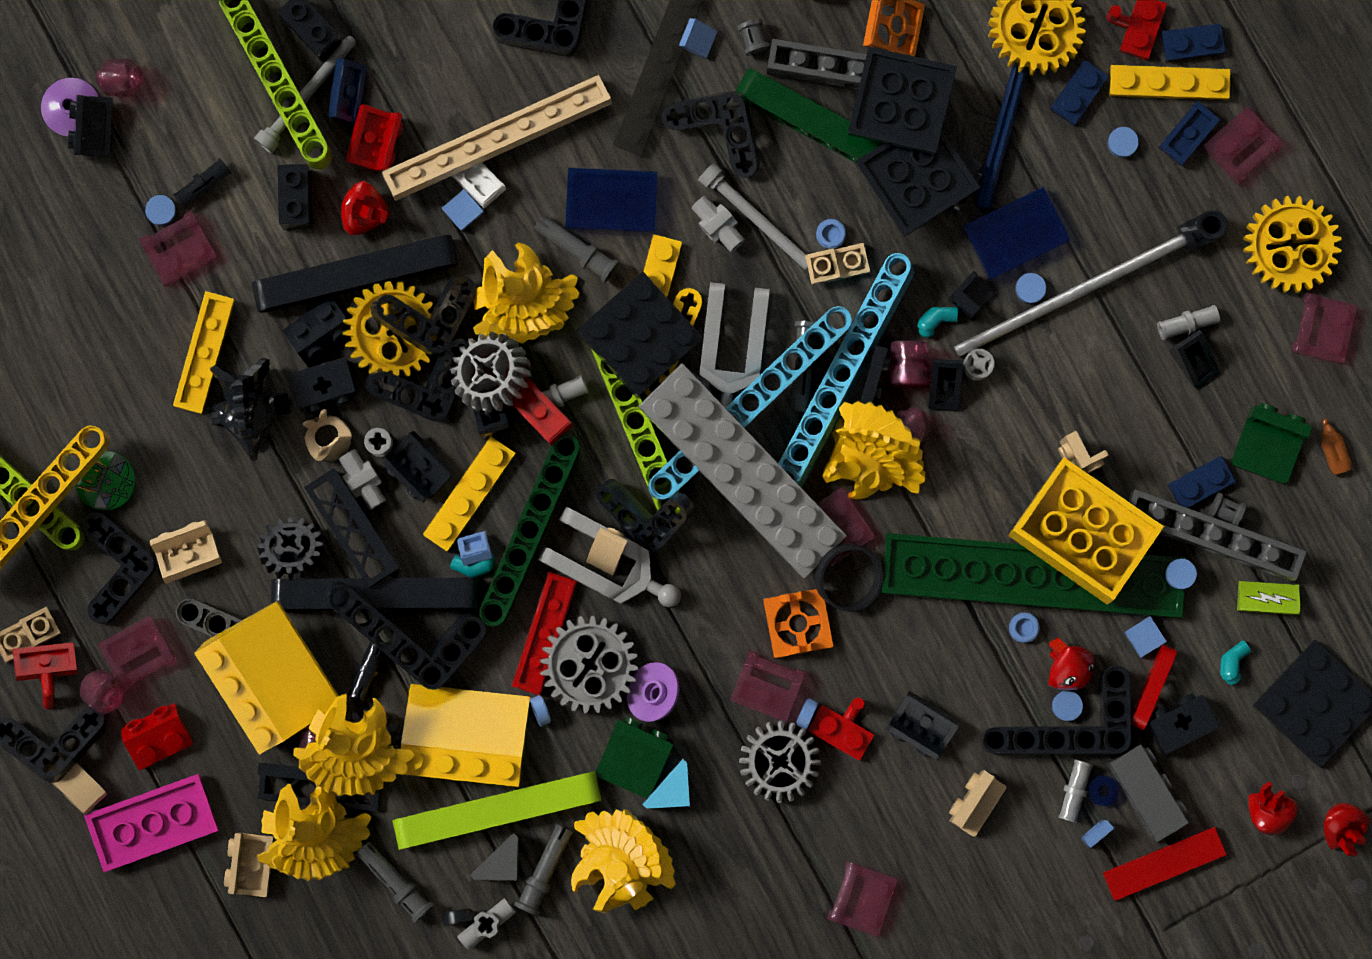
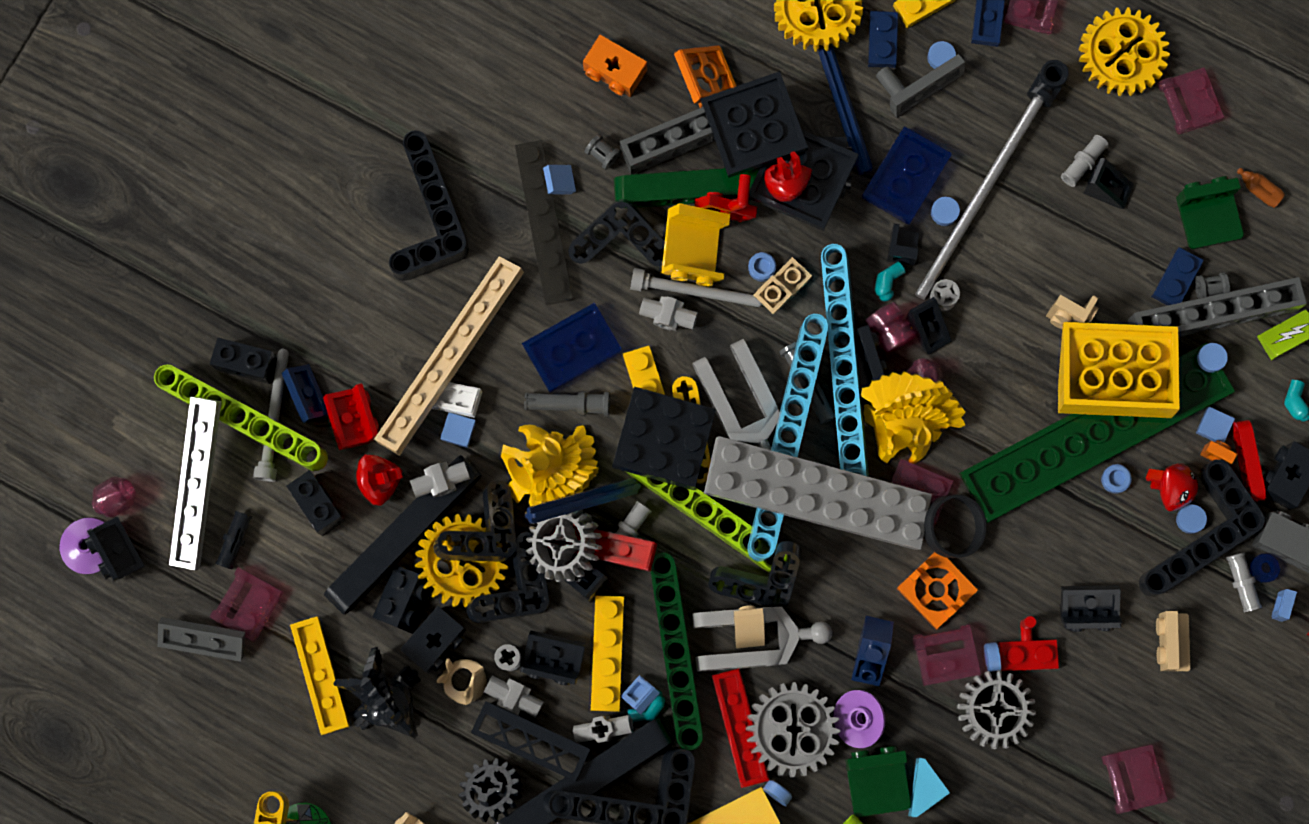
camera: 30 degrees left, 5 degrees down
medium blue tile [145,195,177,226] -> none
none -> dark grey plate [158,617,246,662]
none -> plate [169,397,221,570]
none -> light grey axle [410,462,470,498]
none -> dark blue axle [525,478,641,524]
none -> light grey axle [573,715,634,743]
none -> yellow panel [661,203,730,286]
none -> red plate [695,174,757,222]
none -> red piece [764,151,812,202]
none -> dark blue slope [851,616,894,686]
none -> dark grey piece [876,54,965,118]
none -> orange plate [1200,440,1237,465]

